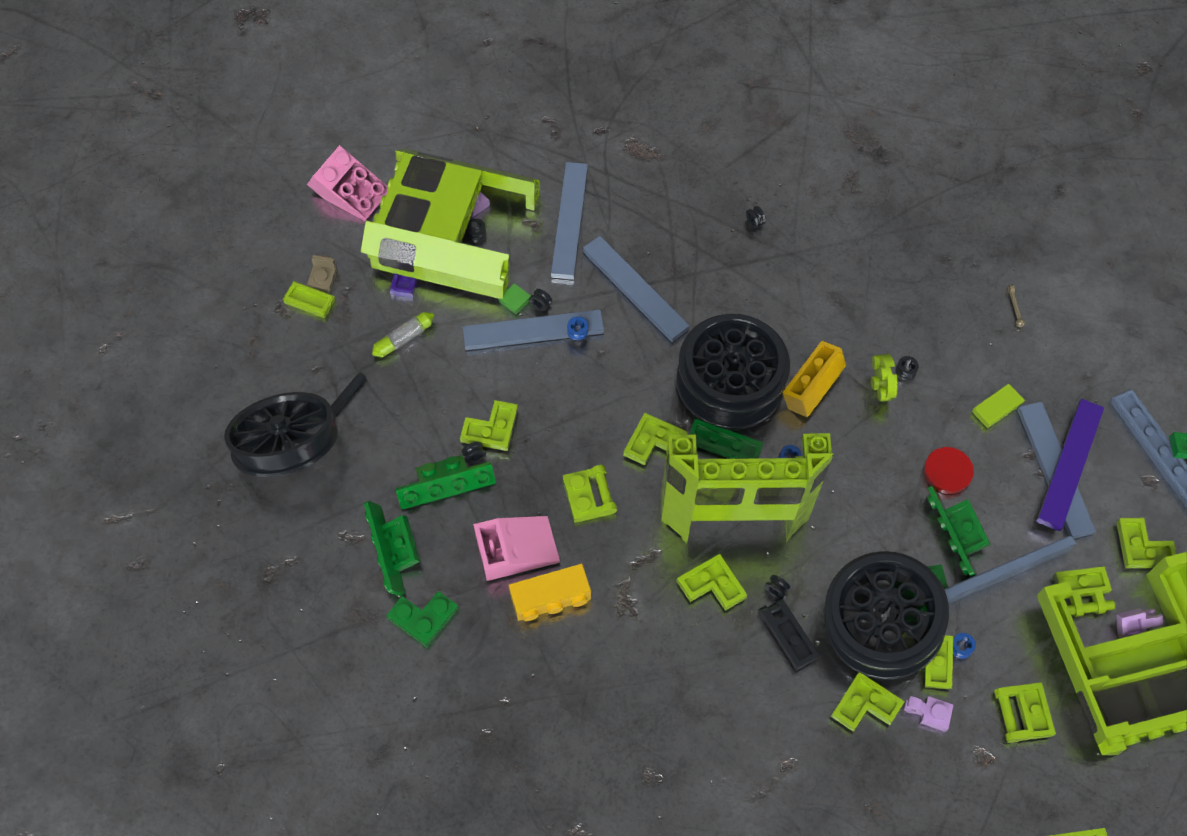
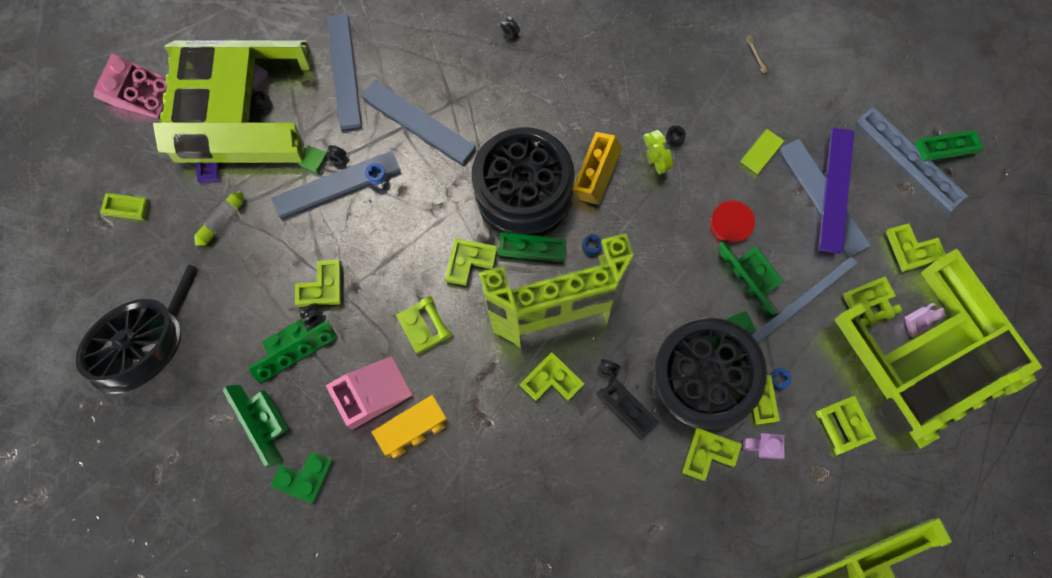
camera: 10 degrees left, 10 degrees up
dark tan bracket [307,255,338,294] -> none

